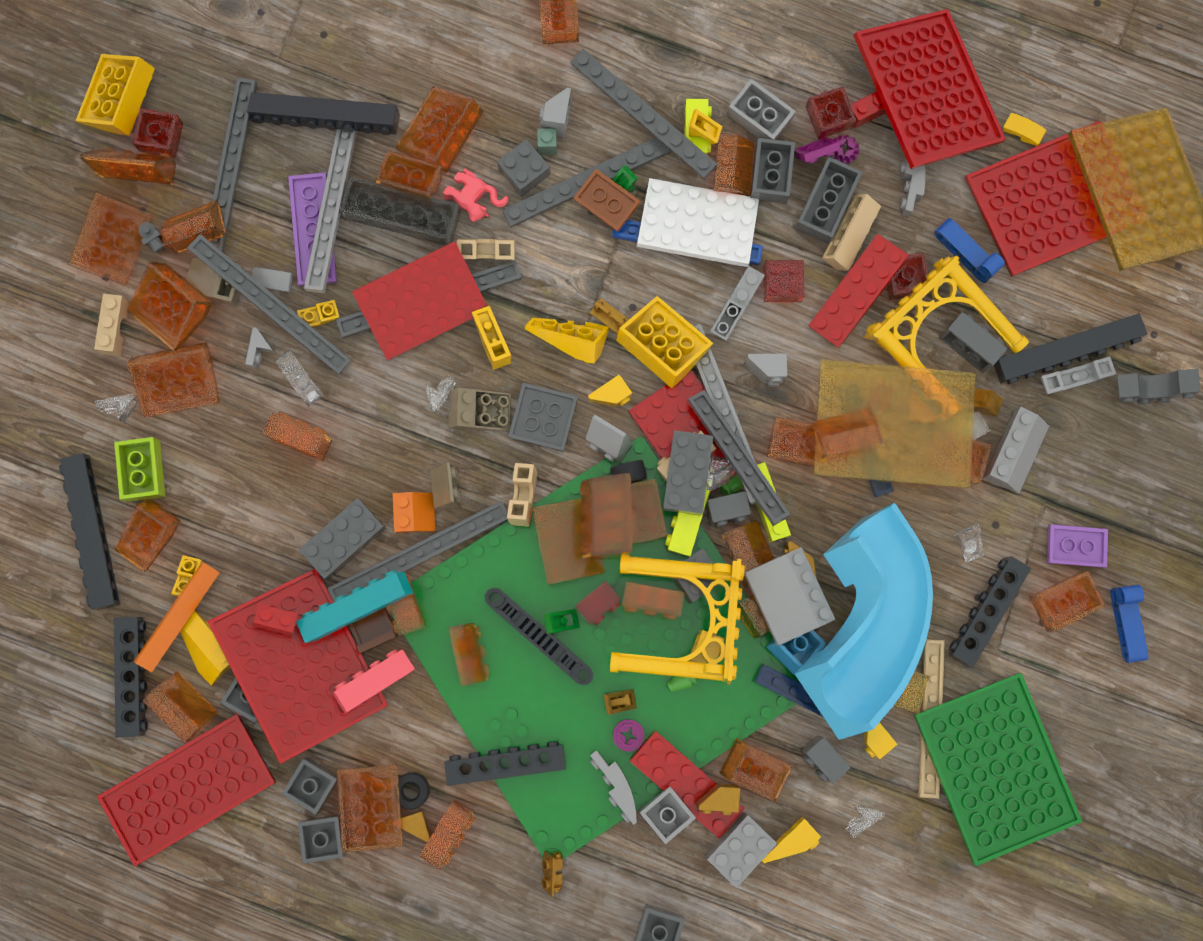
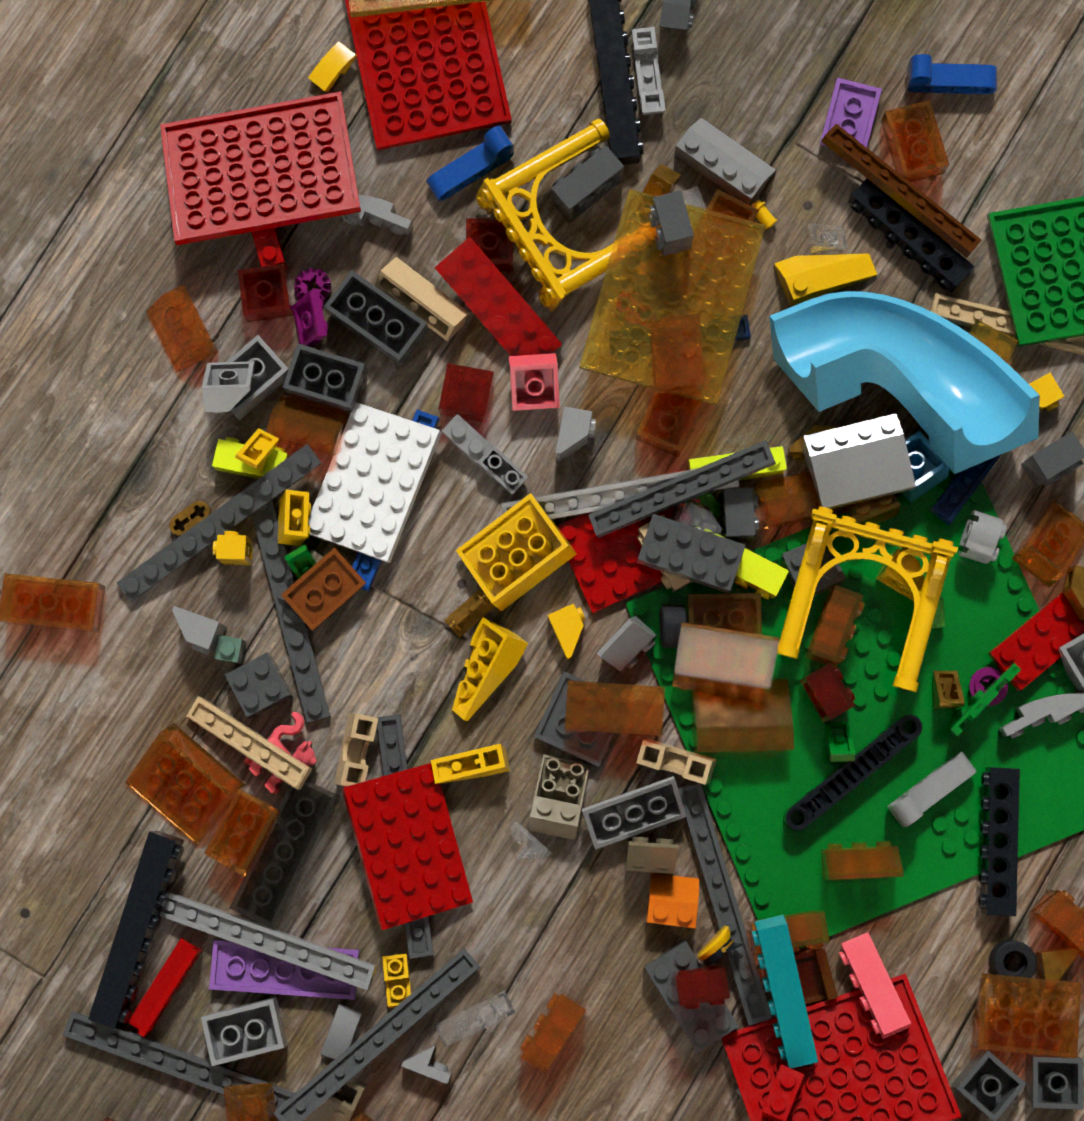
camera: 70 degrees left, 0 degrees up
none -> red fence [128,938,203,1037]
none -> clear orange slope [146,284,219,372]
none -> pearl gold beam [169,501,212,537]
none -> tan tile [186,696,312,790]
none -> light grey slope [201,361,255,413]
none -> light grey brick [201,997,288,1066]
none -> yellow brick [213,531,253,566]
none -> yellow brick [277,489,311,546]
none -> coral brick [509,353,560,411]
none -> clear orange brick [565,680,665,737]
none -> light grey slope [581,776,687,850]
none -> dark grey brick [648,190,694,256]
none -> clear red brick [673,964,730,1009]
none -> yellow piece [697,926,743,966]
none -> yellow pin [749,199,778,230]
none -> yellow wedge [774,254,877,307]
none -> reddish brown plate [821,123,982,258]
none -> light grey beam [887,751,977,827]
none -> green wing [950,663,1021,736]
none -> light grey brick [958,510,1007,564]

